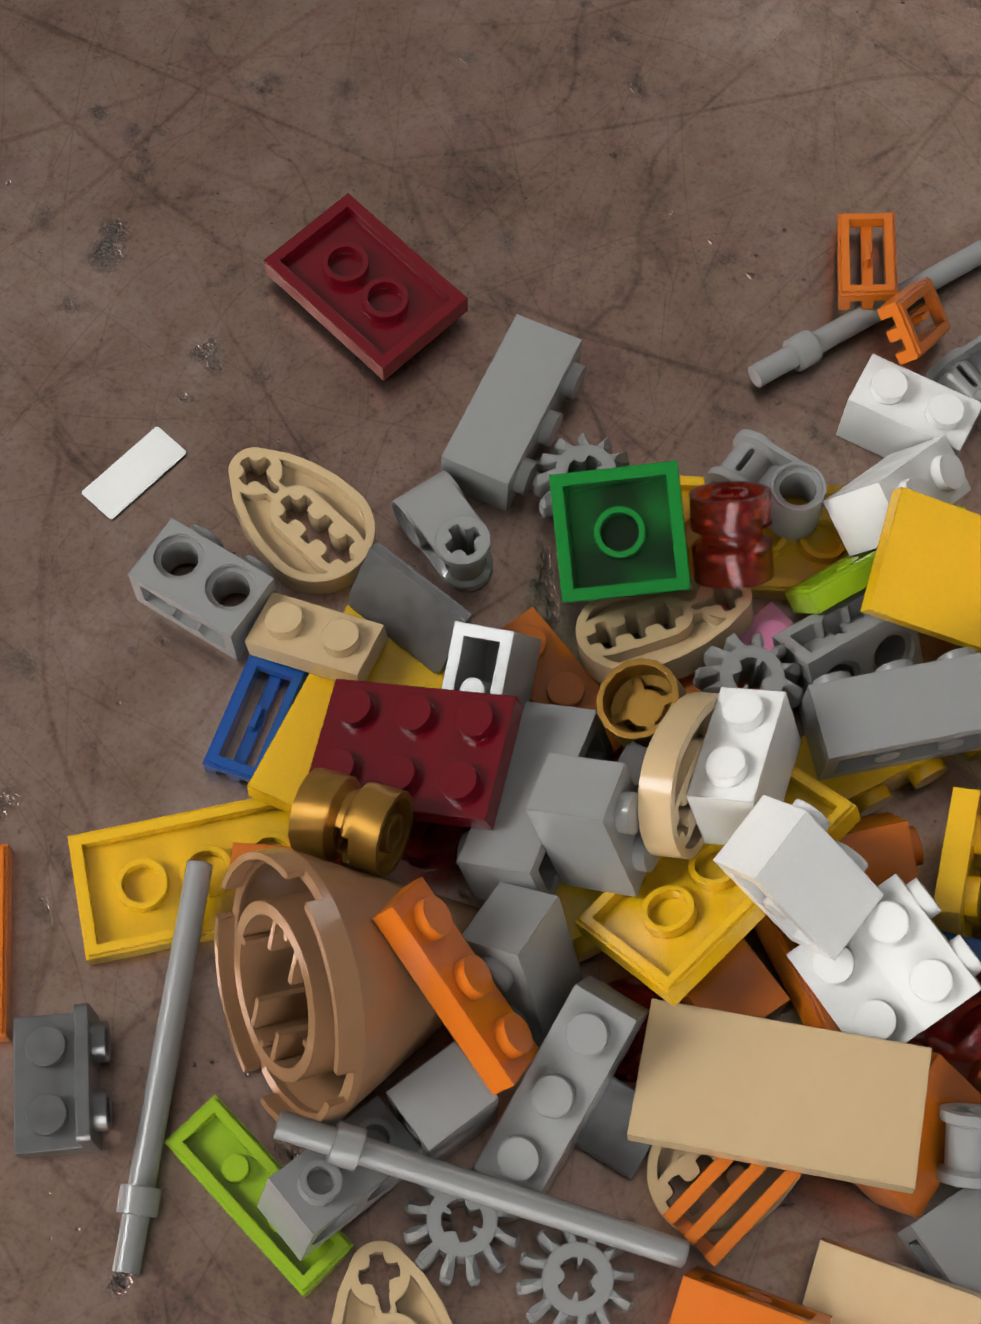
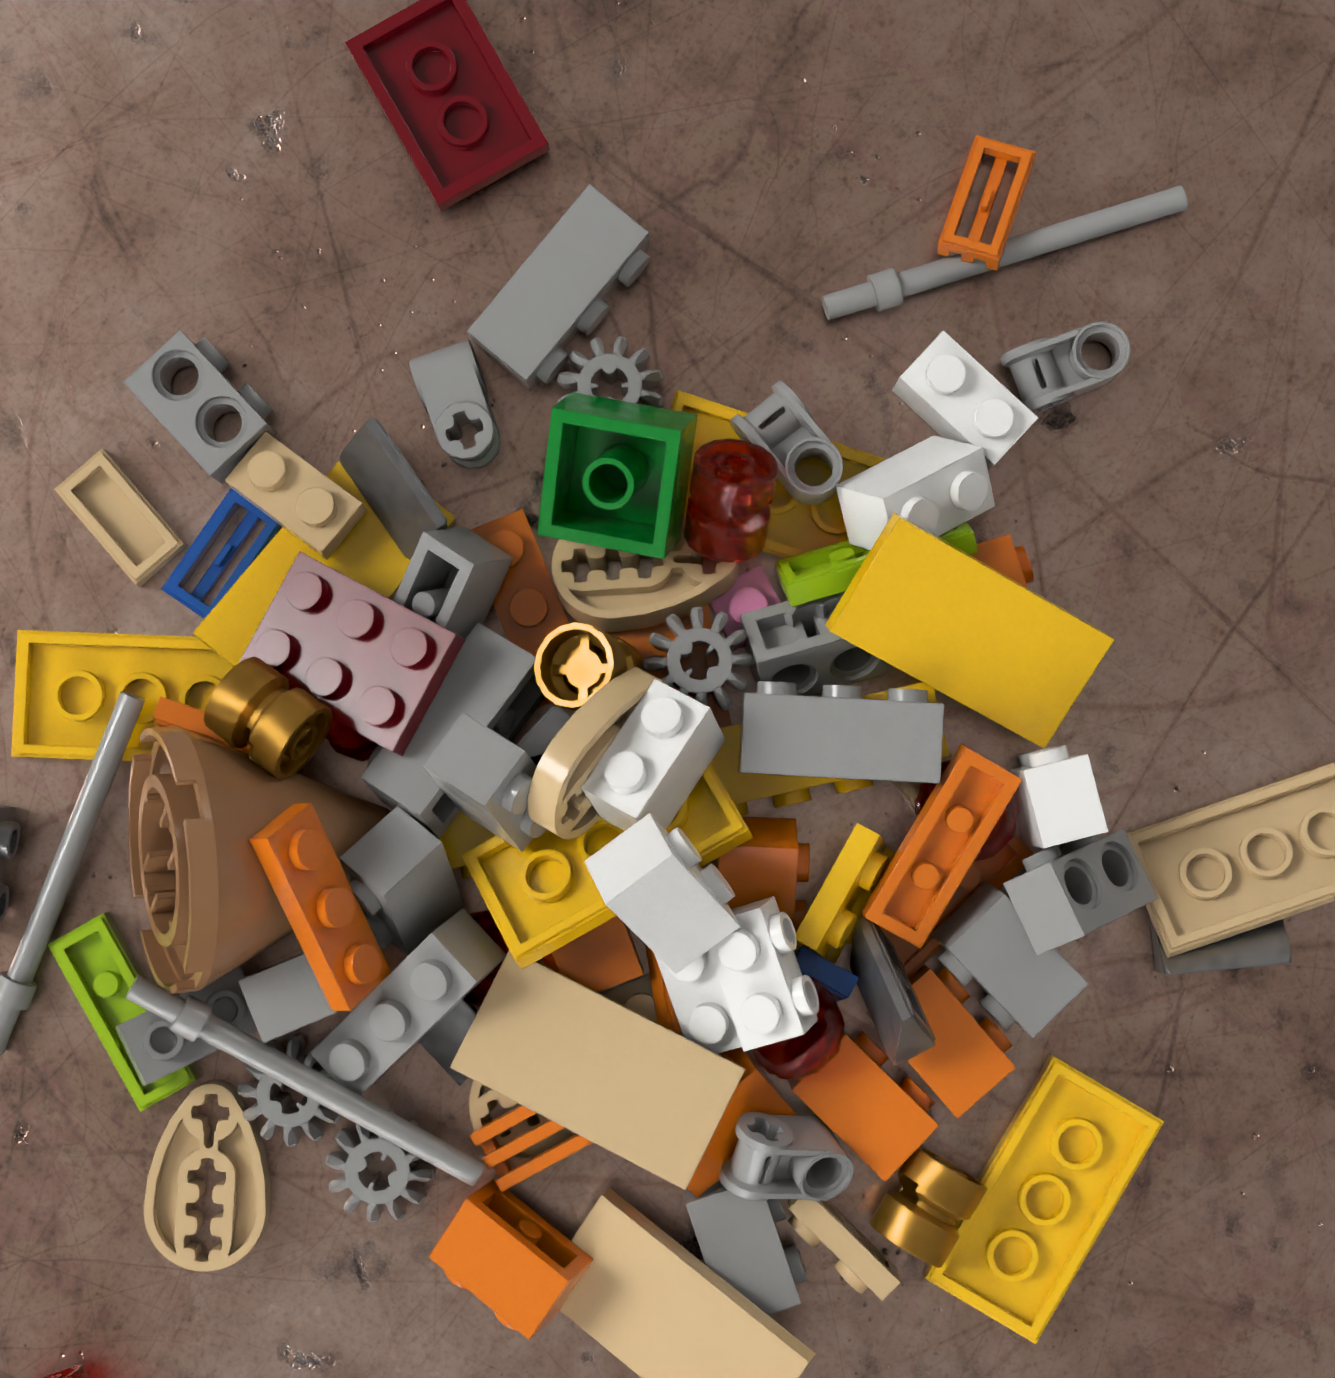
camera: 15 degrees right, 20 degrees up
white sticker [82,427,186,519] -> none
tan piece [228,447,377,595] -> none
orange tile [877,276,951,365] -> none
none -> tan tile [54,448,188,587]

